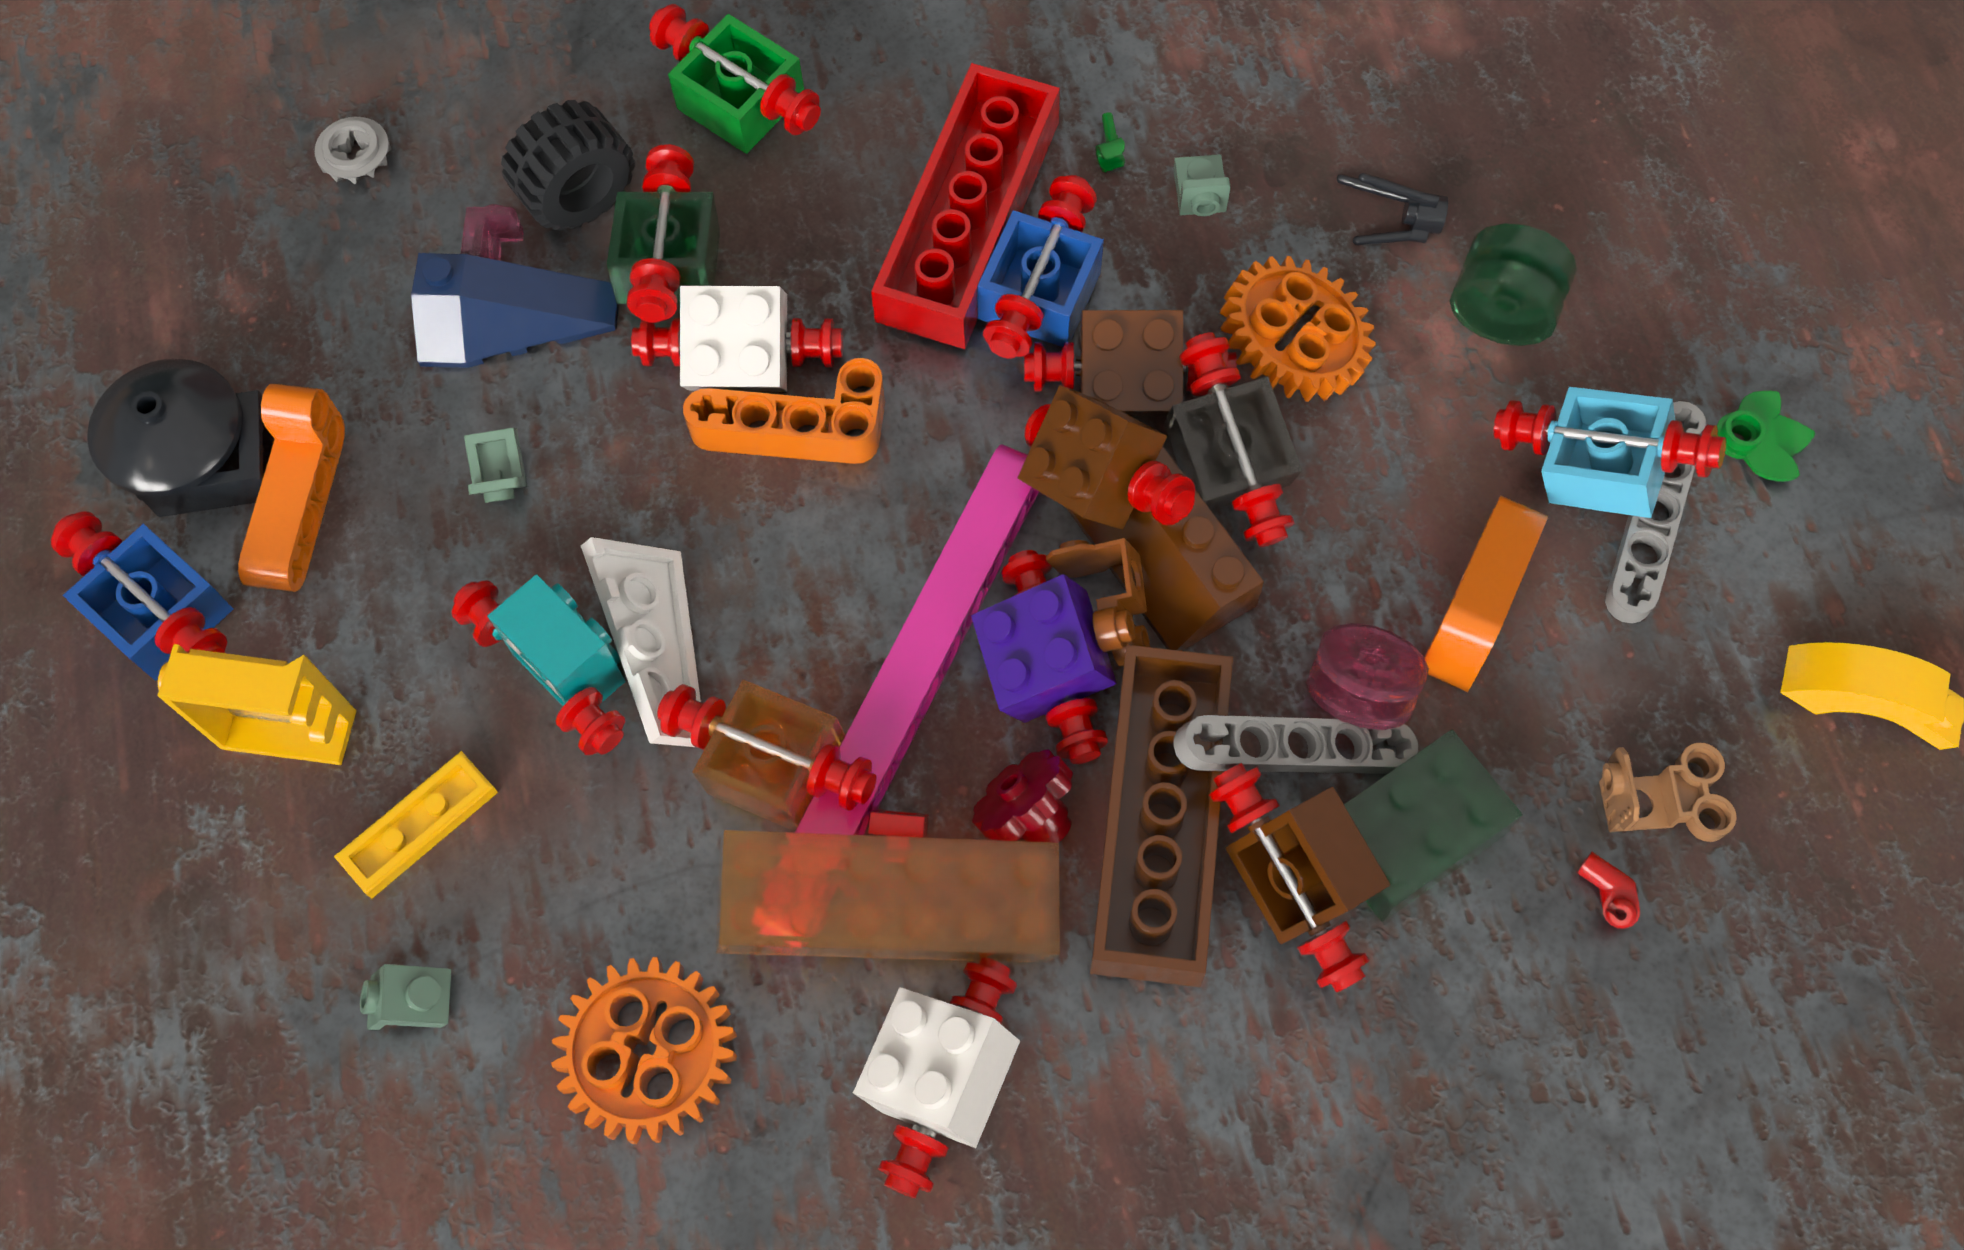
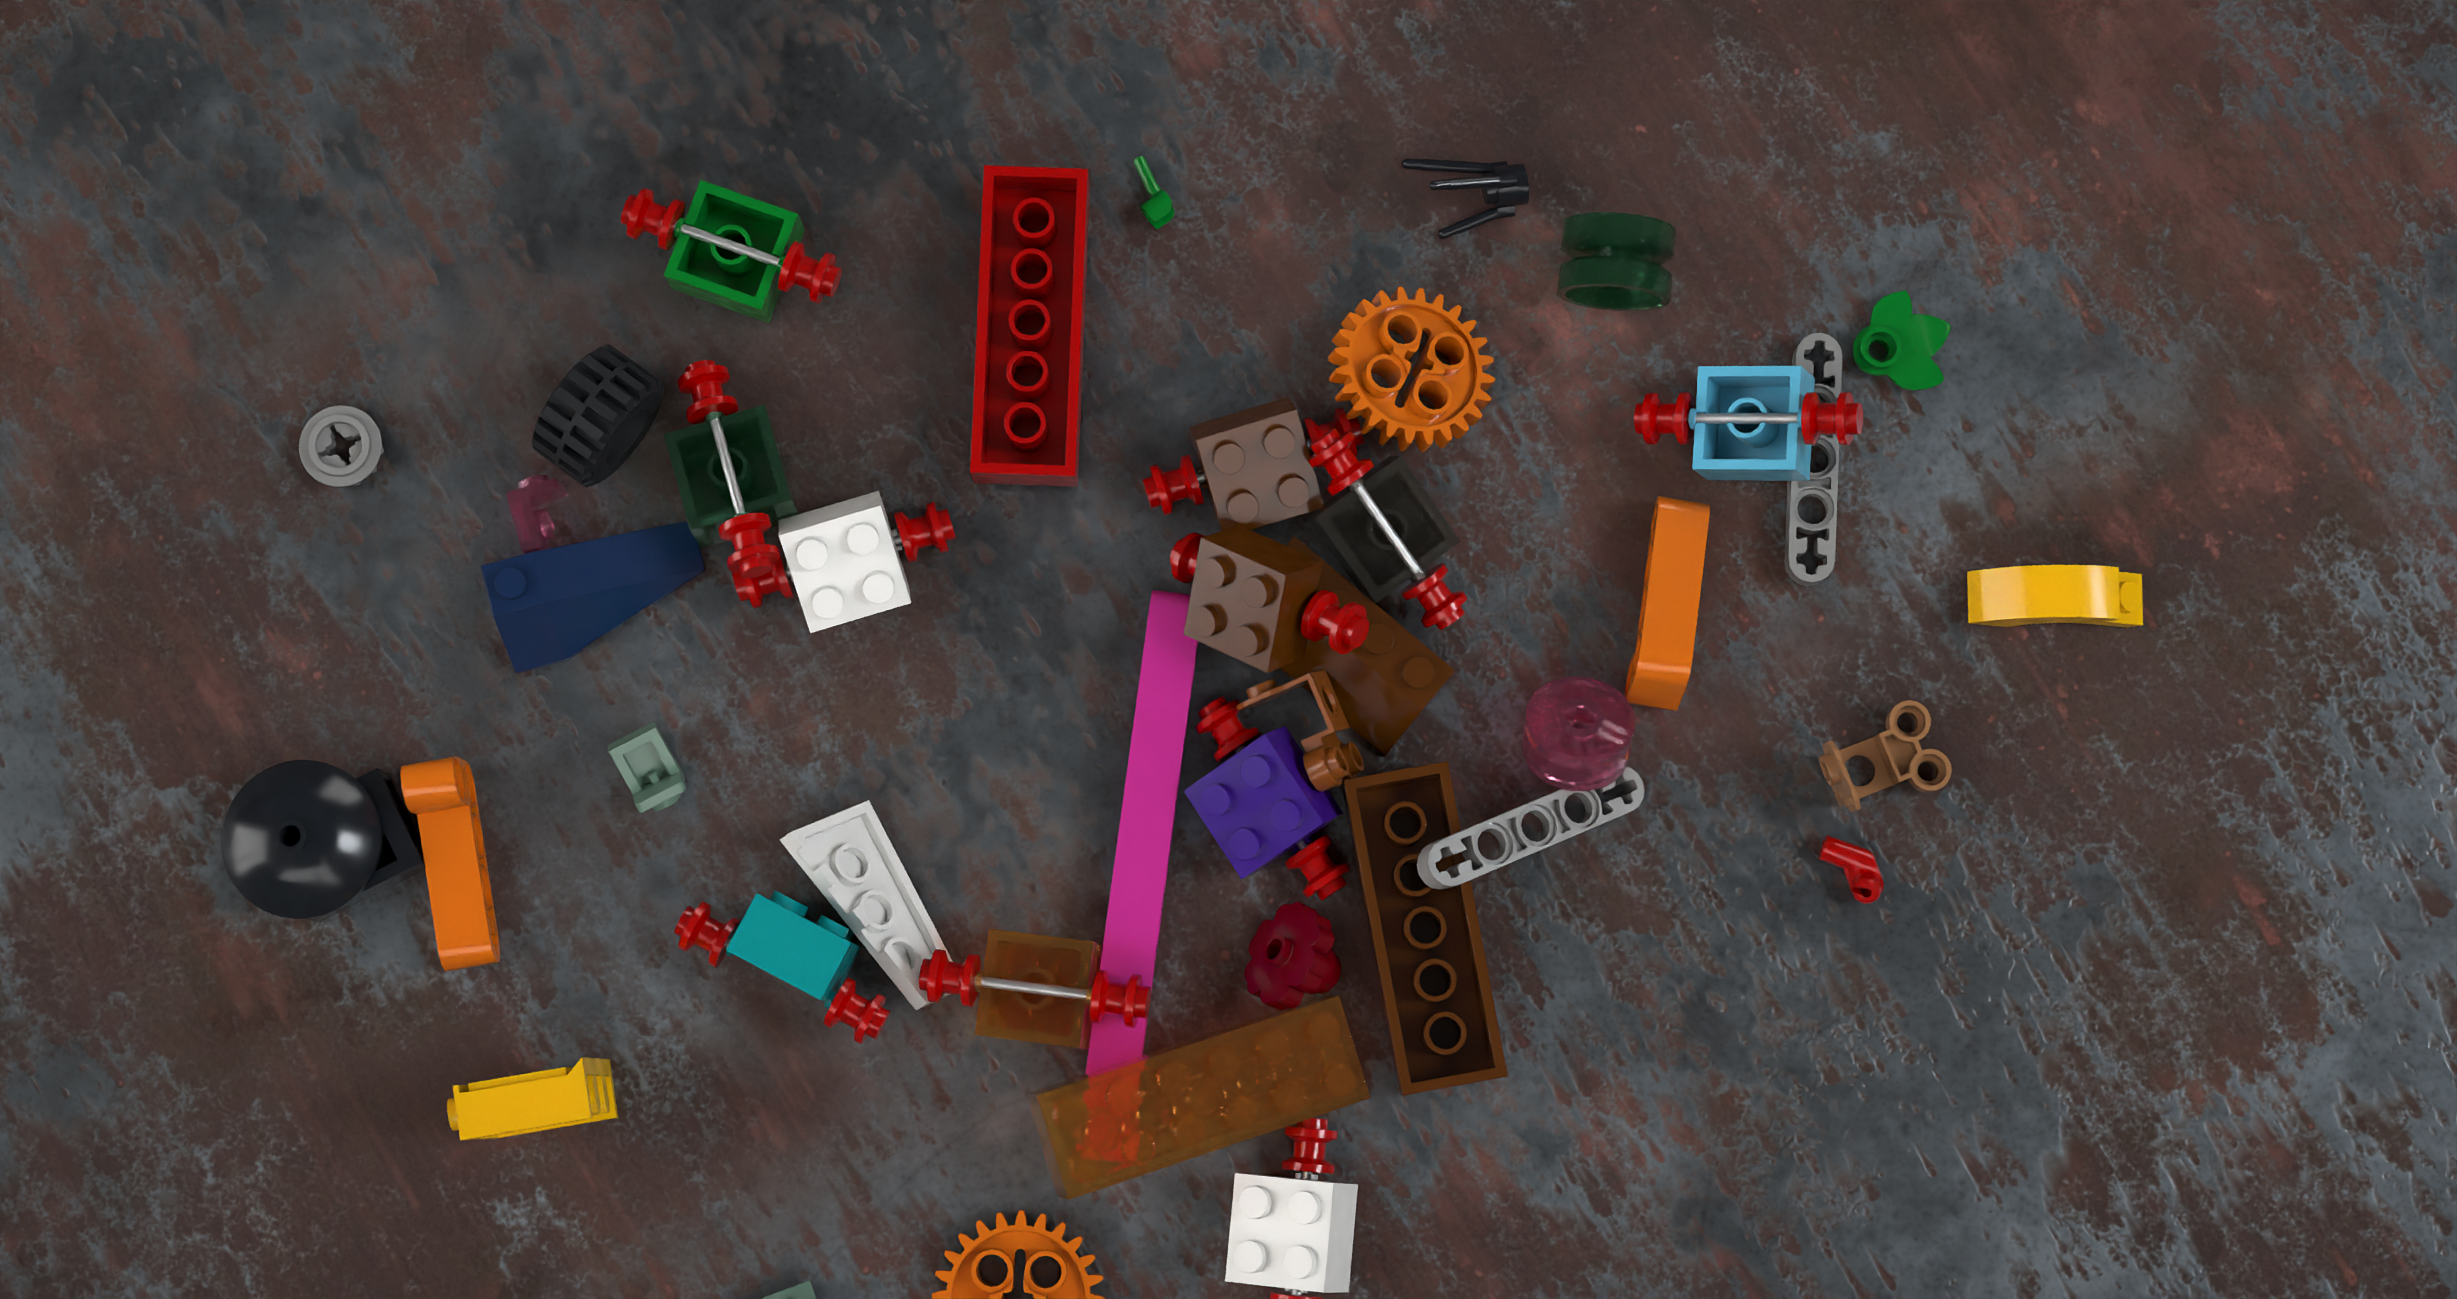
camera: 20 degrees left, 15 degrees up
blue brick [51,511,233,681] -> none
yellow tile [334,751,498,899] -> none
orange beam [683,358,885,464] -> none
red tile [869,809,929,864] -> none
blue brick [977,175,1104,359] -> none
sand green bracket [1173,154,1230,216] -> none
reddish brown brick [1209,763,1391,992] -> none
clear green brick [1344,729,1523,923] -> none

